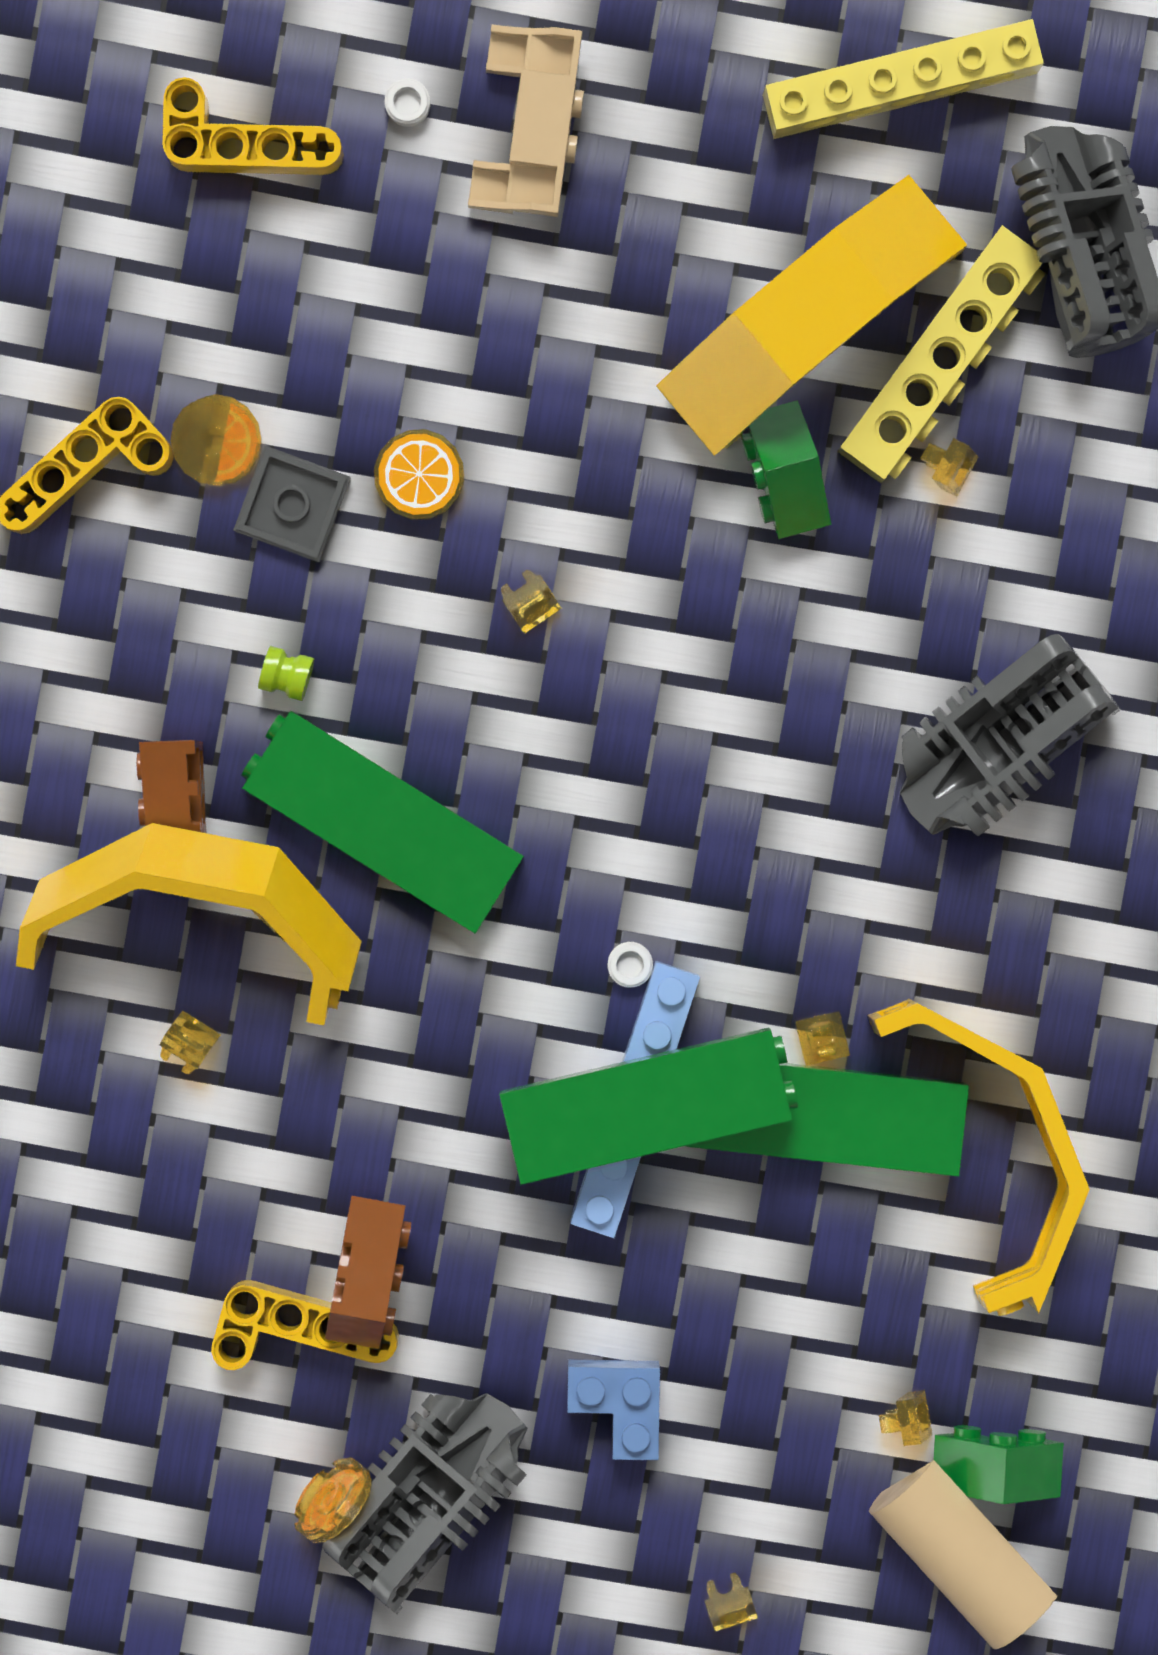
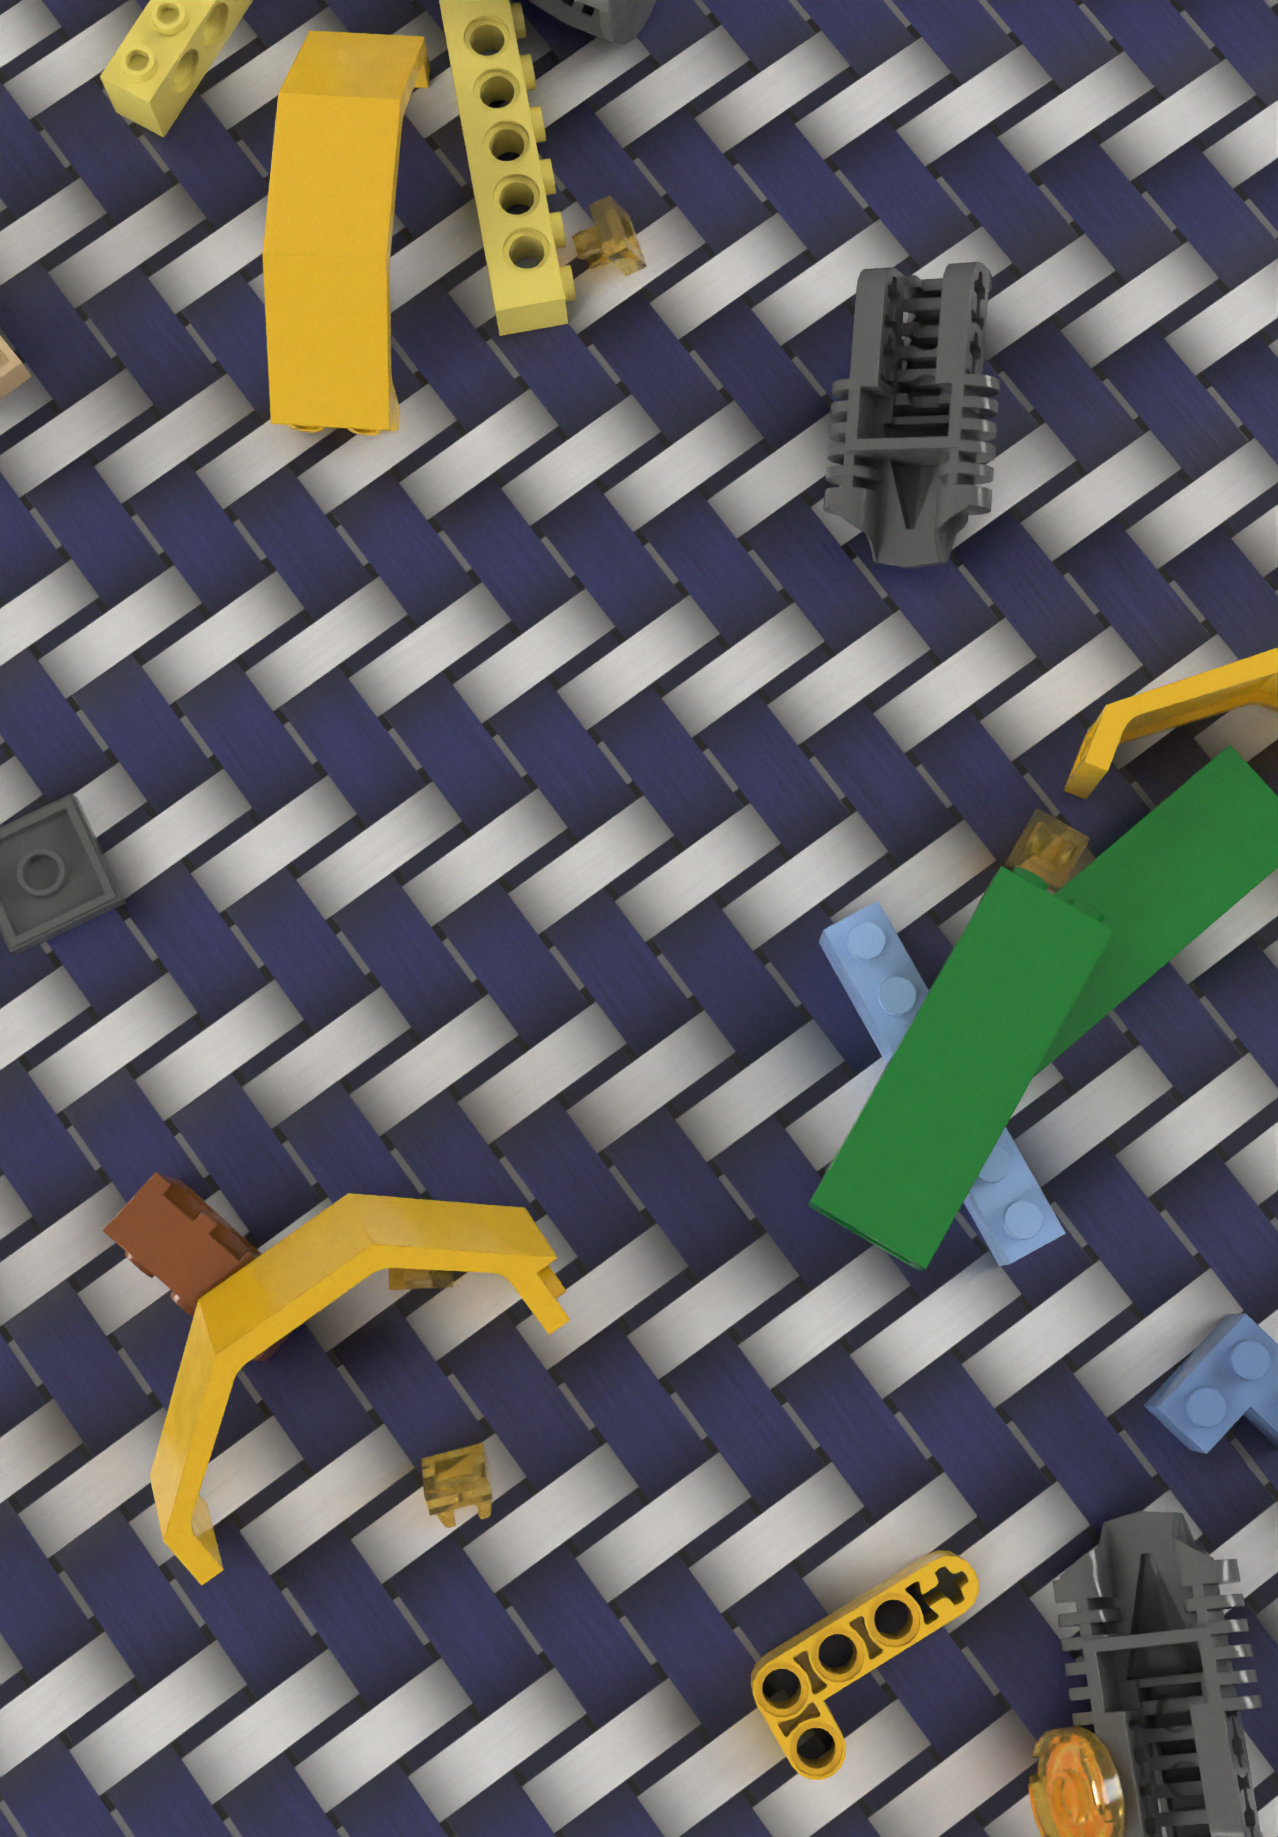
camera: 40 degrees left, 10 degrees down
green brick [241,711,524,934] -> none
lime wheel [258,646,315,701] -> none
dark orange wedge [325,1196,412,1349] -> none
light orange tile [374,429,464,520] -> none
clear yellow tile [501,570,562,634] -> none
white tile [607,942,653,987] -> none
green brick [741,400,831,539] -> none

